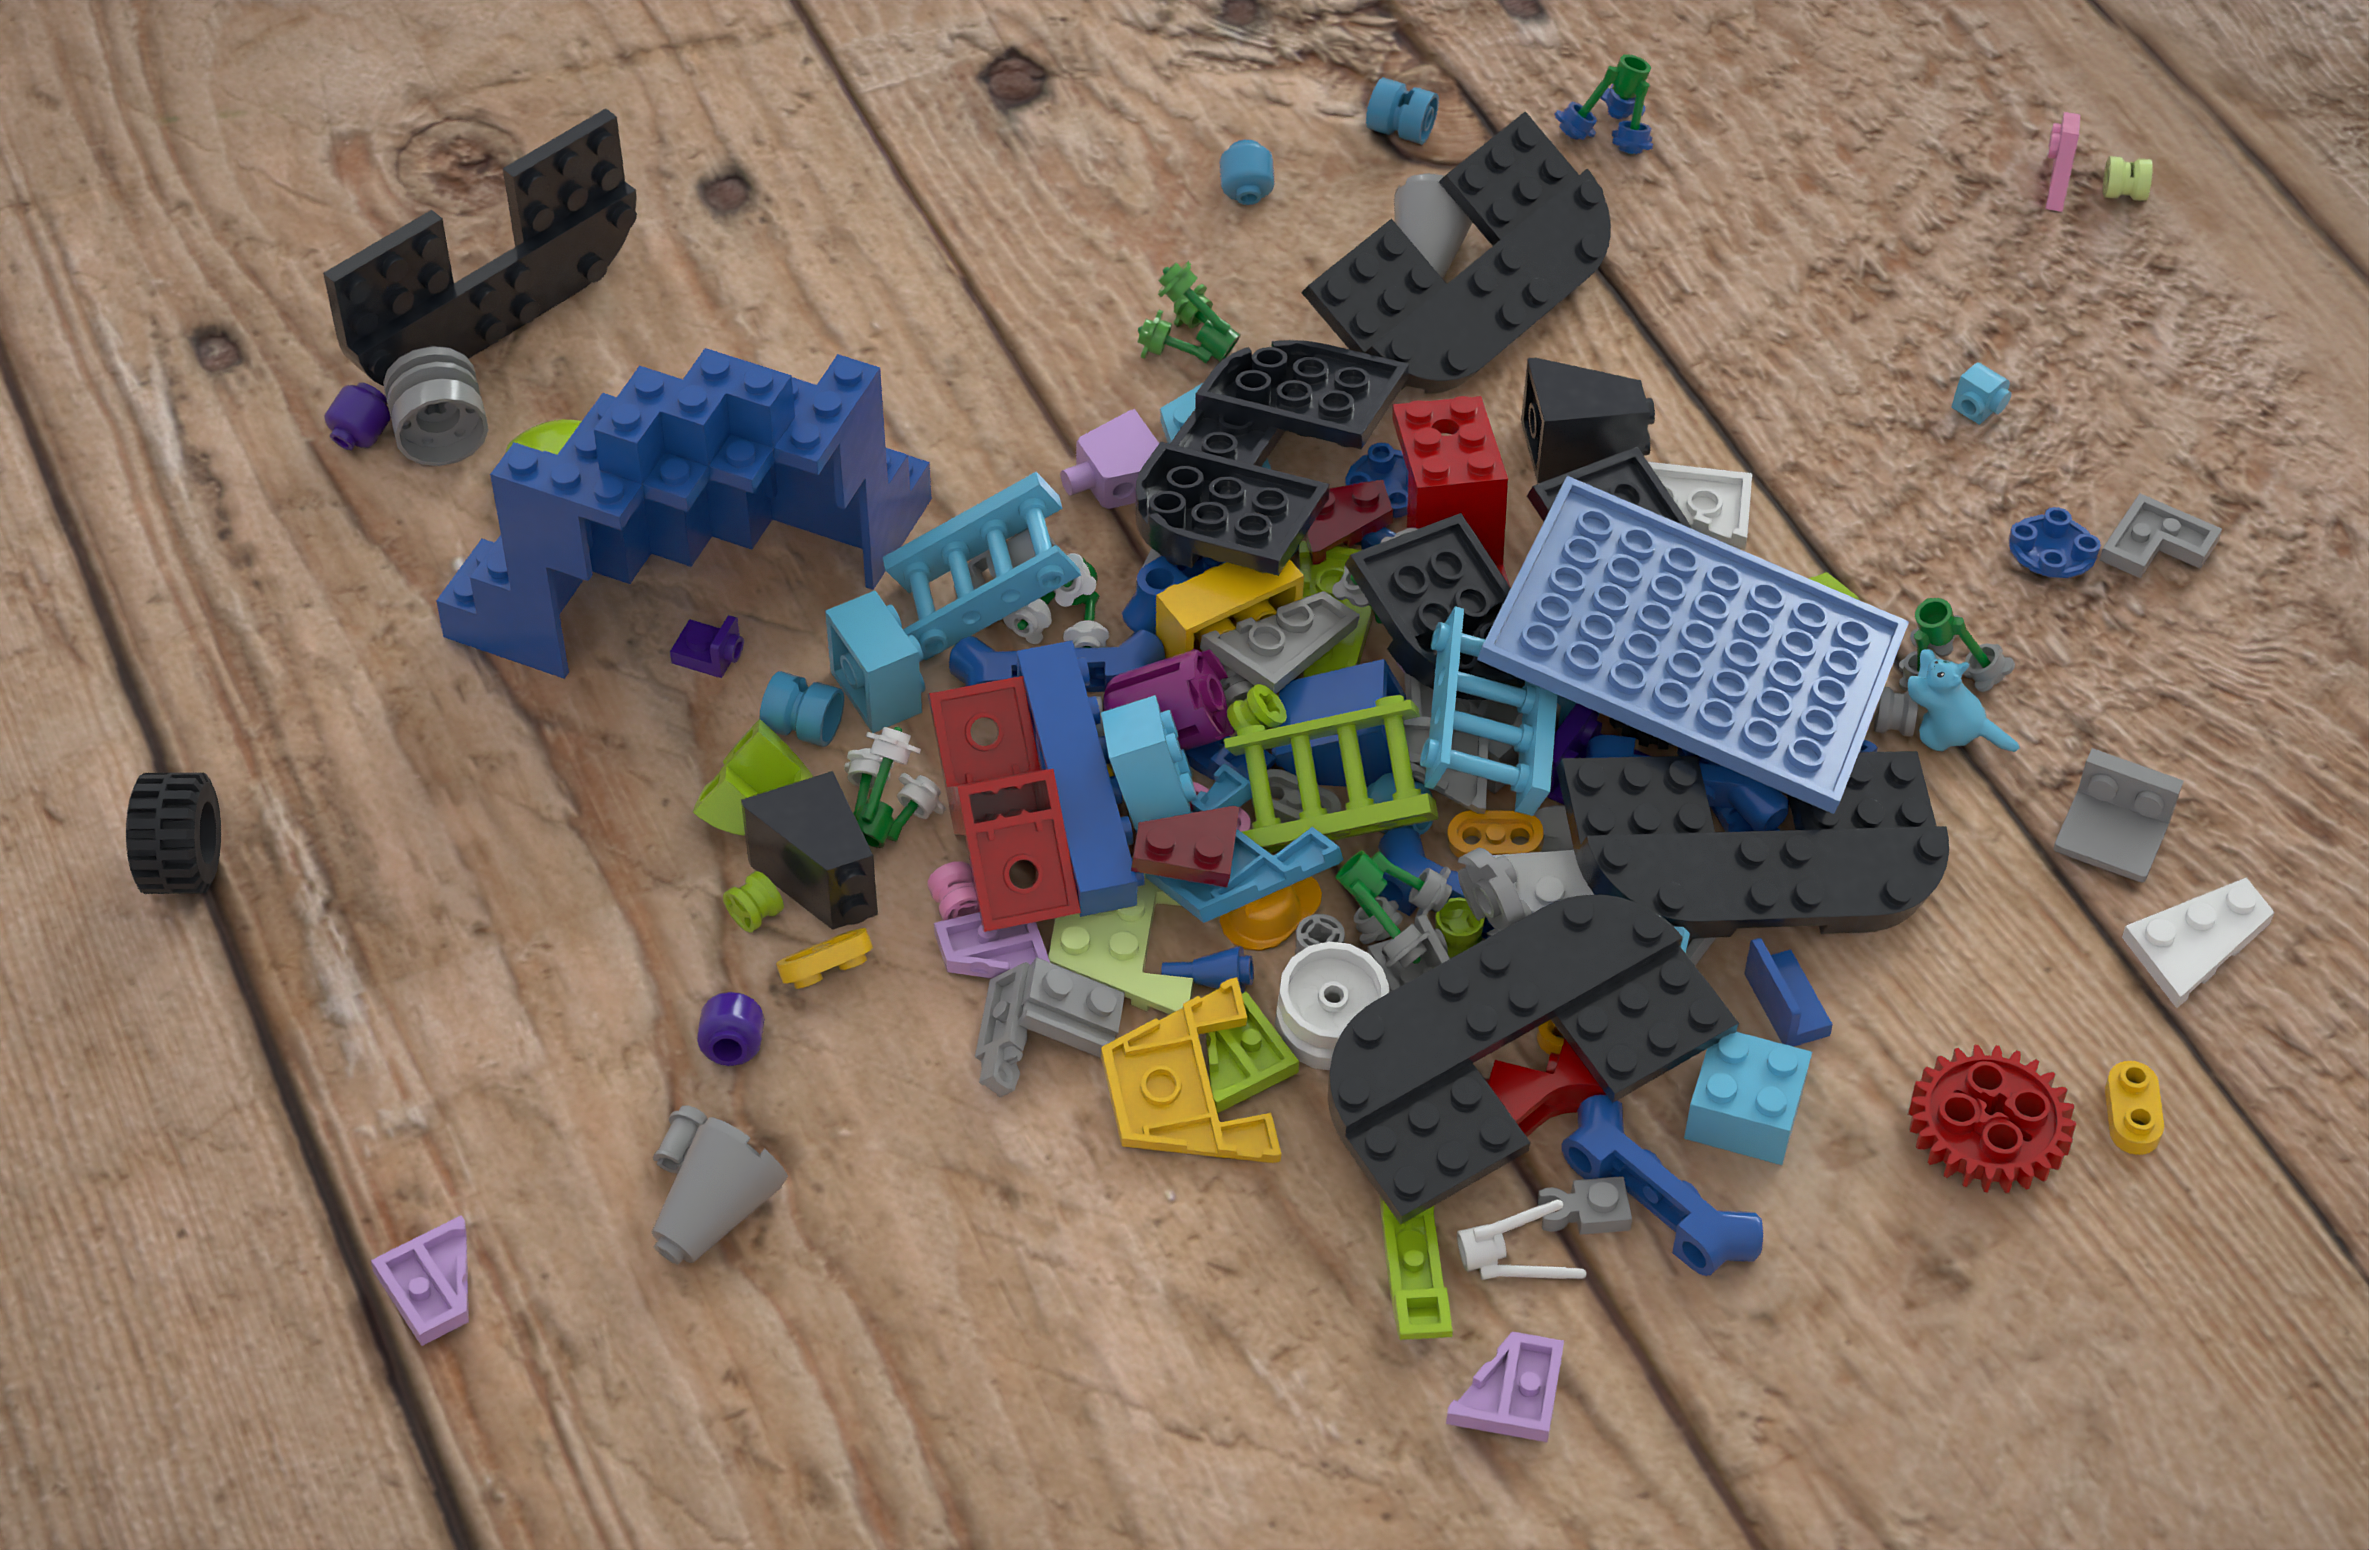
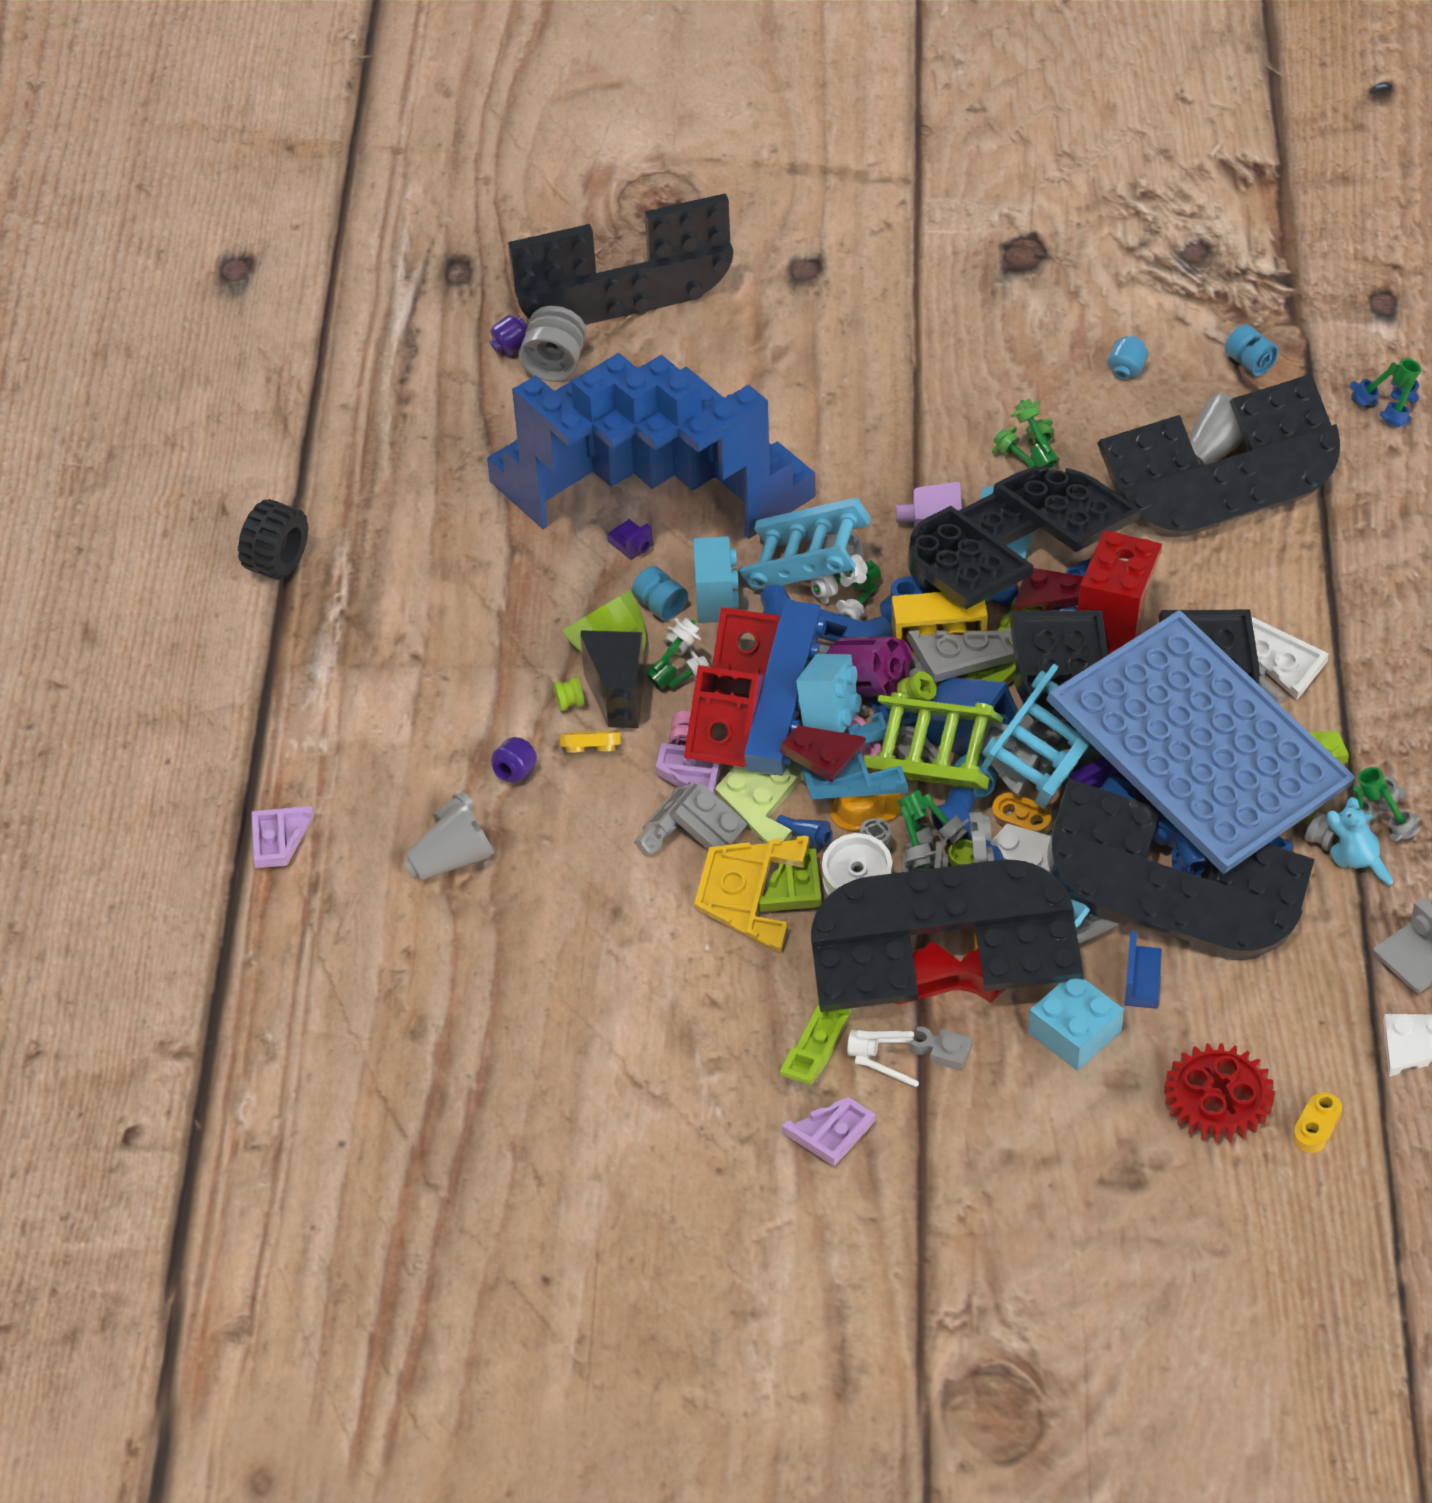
camera: 30 degrees right, 0 degrees up
black slope [1521,358,1655,483] -> none
blue plate [1561,1095,1763,1276] -> none

